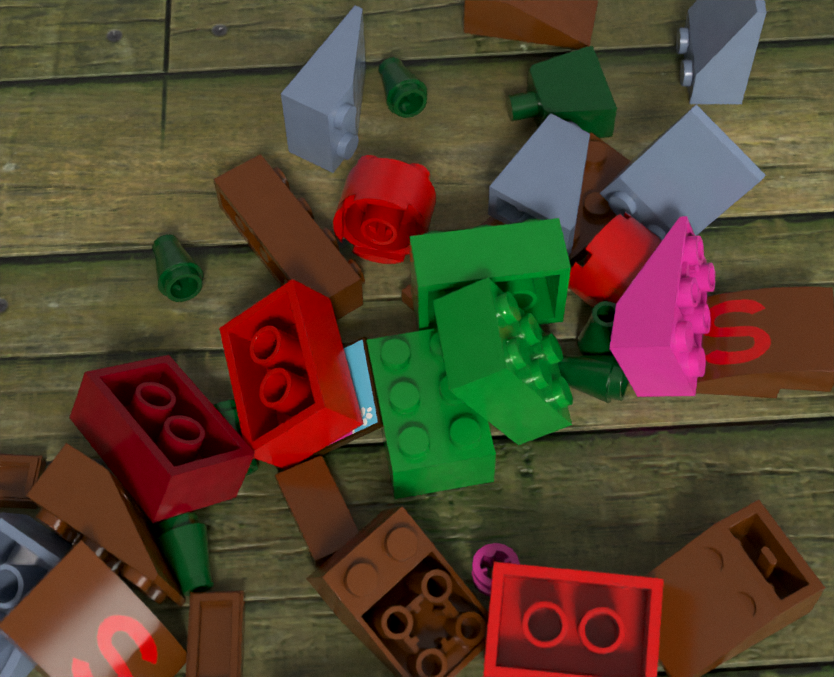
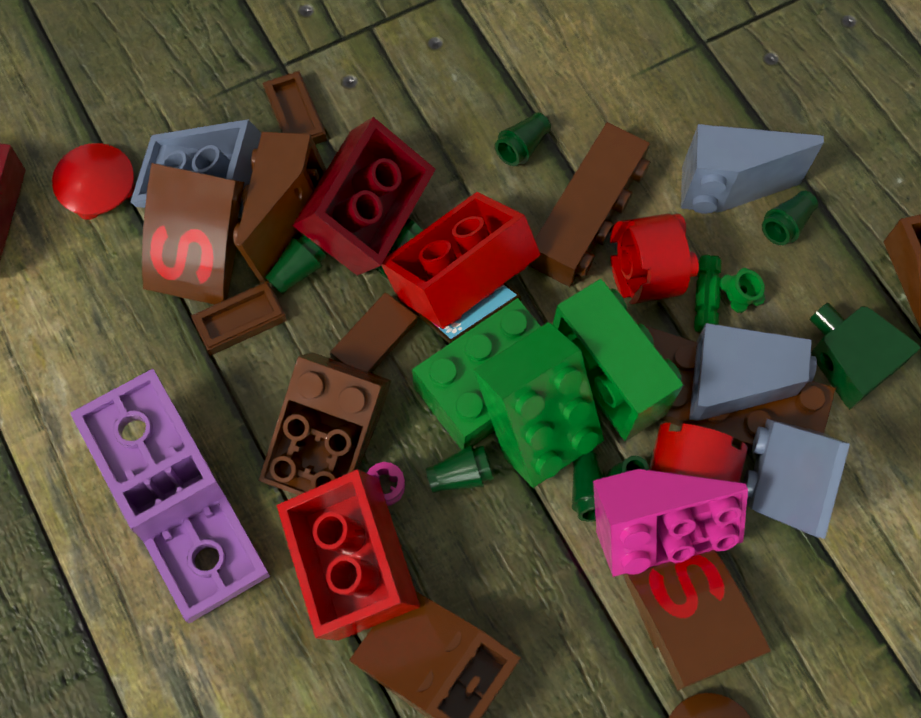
camera: 60 degrees right, 10 degrees up
none -> dark green cone [425,444,494,493]
none -> green axle [694,254,722,333]
none -> green plate [720,268,765,313]

